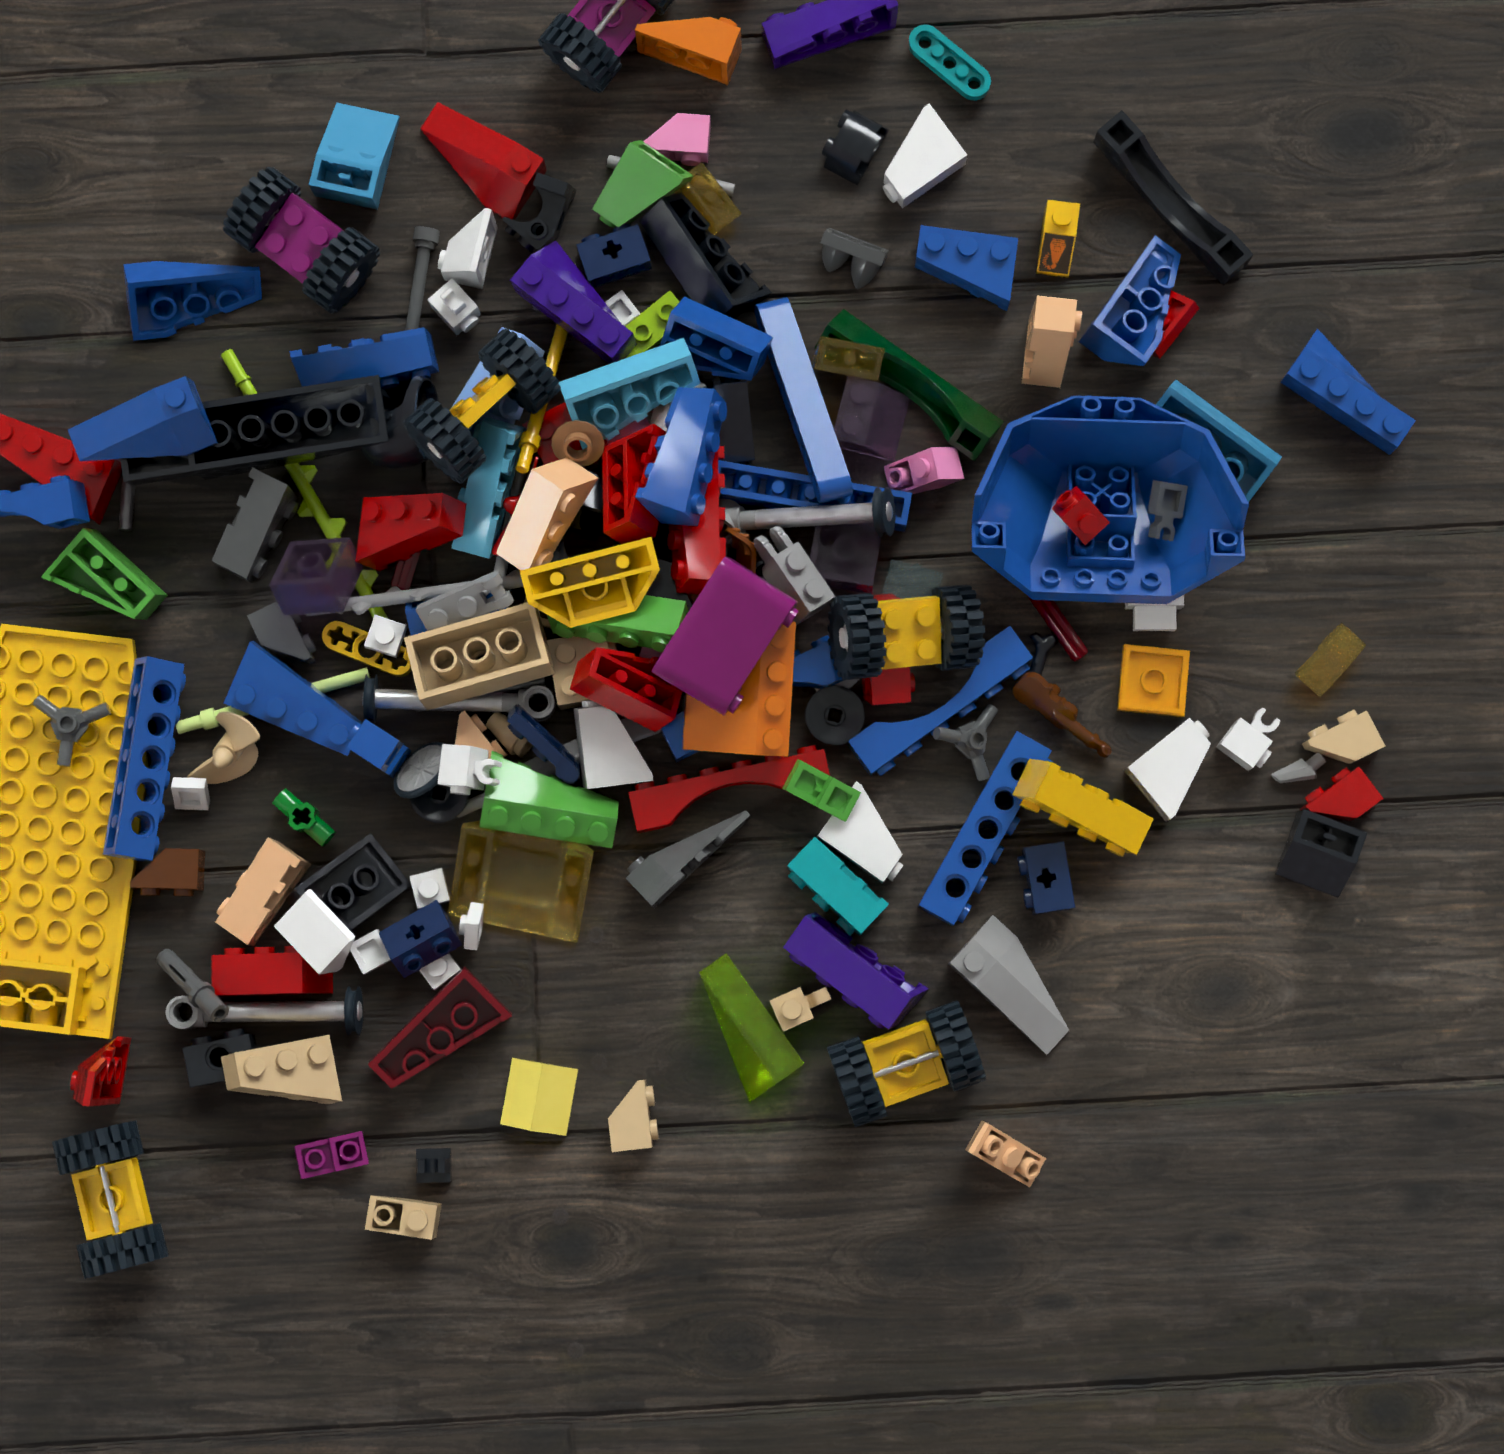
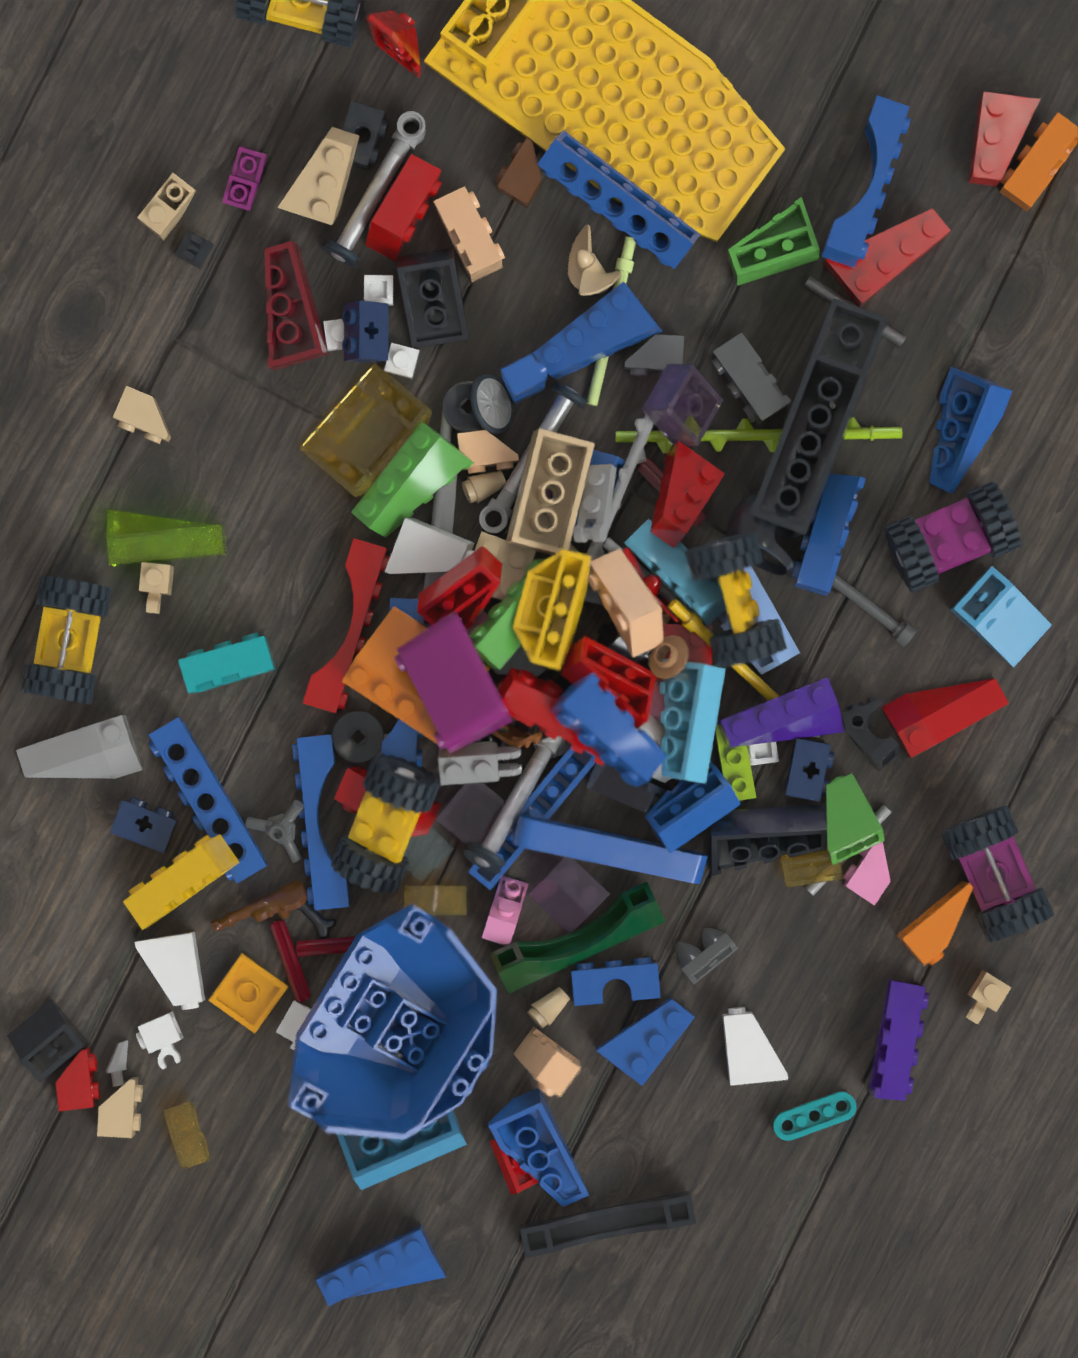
camera: 115 degrees right, 5 degrees up
dark grey piece [33,695,111,767] -> none
blue wedge [68,376,218,462] -> none
dark grey pin [156,949,229,1022] -> none
white plate [171,777,210,810] -> none
green axle [272,788,336,847] -> none
white slope [274,889,355,975] -> none
yellow beam [322,621,412,677] -> none
white plate [364,615,407,658] -> none
white brick [427,278,481,335] -> none
white slope [438,208,498,289] -> none
white brick [438,744,502,795] -> none
white plate [459,902,484,950] -> none
light yellow slope [500,1058,578,1136] -> none
dark blue hinge [507,704,580,784] -> none
dark grey wedge [626,811,751,909] -> none
bright green slope [782,759,861,822] -> none
dark purple wedge [783,912,929,1030] -> none
clear yellow slope [811,336,885,381] -> none
white slope [817,781,903,884] -> none
black cylinder [822,109,889,186] -> none
slope [1036,200,1080,277] -> none
red bracket [1052,486,1110,545] -> none
dark grey plate [1147,480,1188,541] -> none
none -> dark red axle [270,919,311,1002]
none -> clear yellow slope [405,886,466,916]
none -> tan cone [527,987,570,1029]
none -> blue arch [571,957,661,1006]

